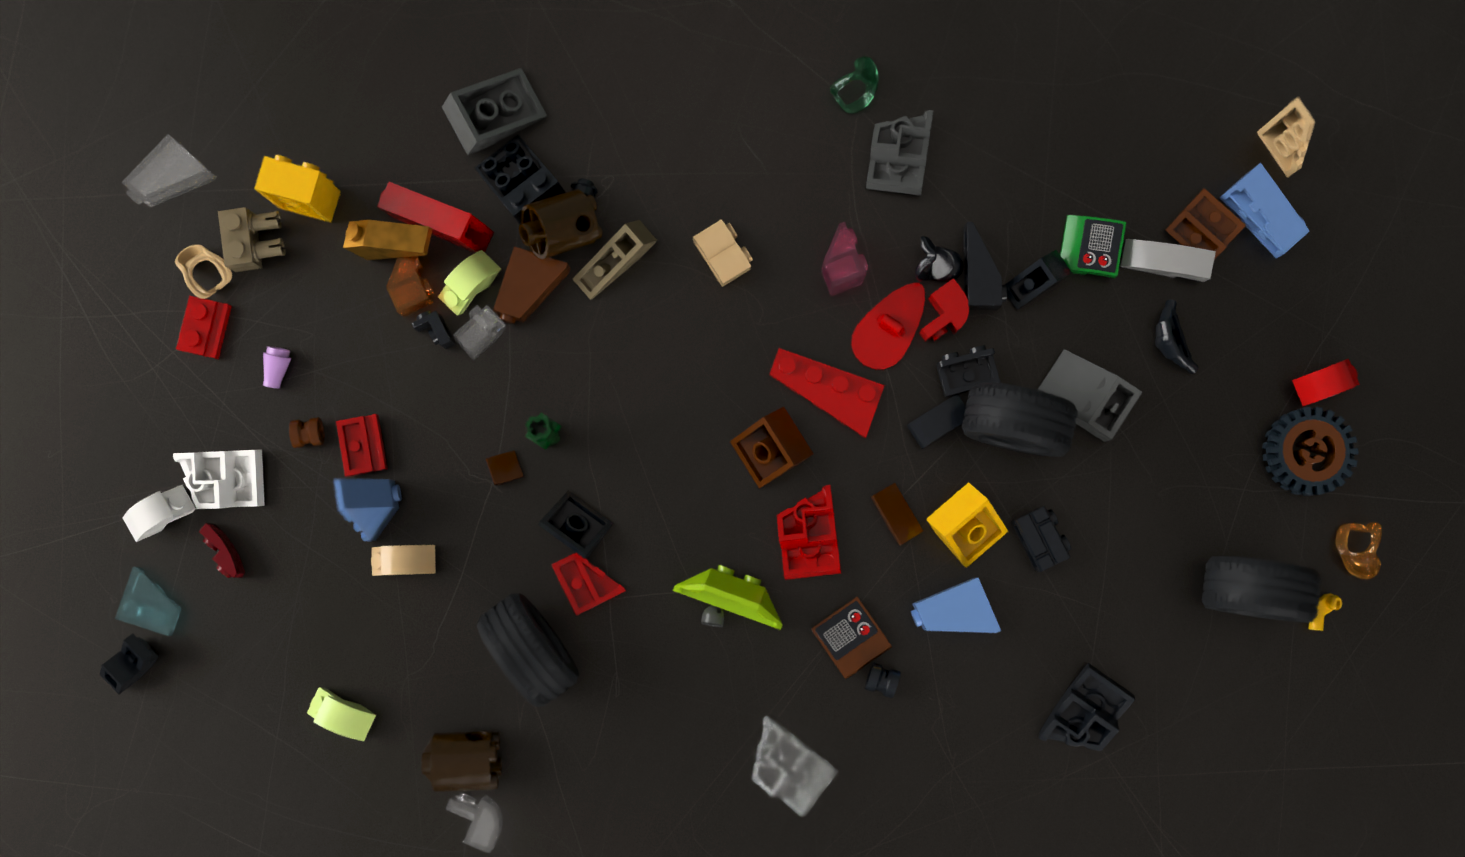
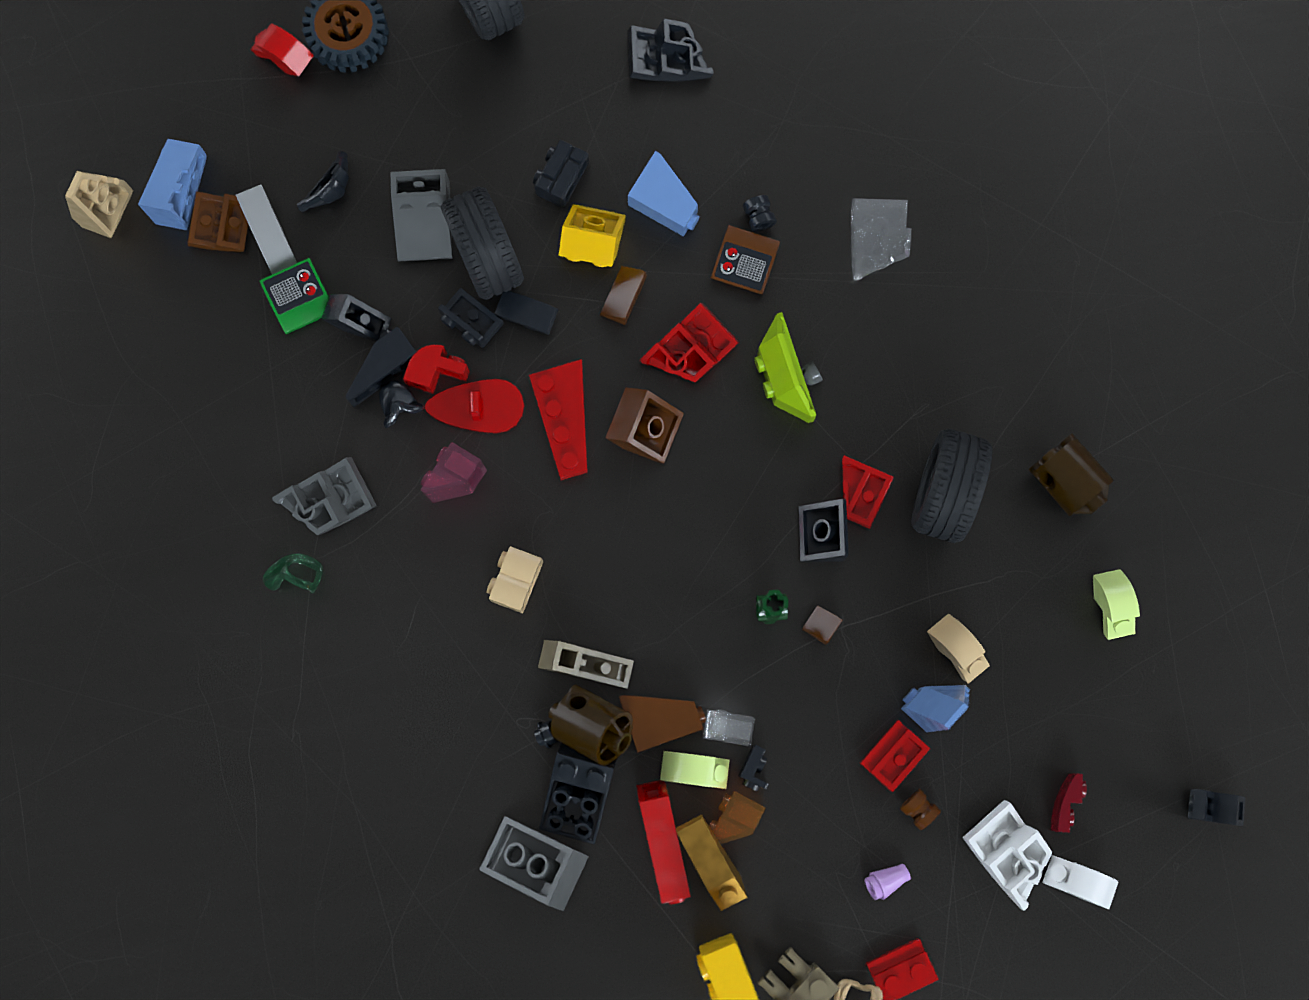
camera: 130 degrees left, 5 degrees down
clear light blue wing [115,567,181,636] -> none
clear brick [446,793,503,853] -> none

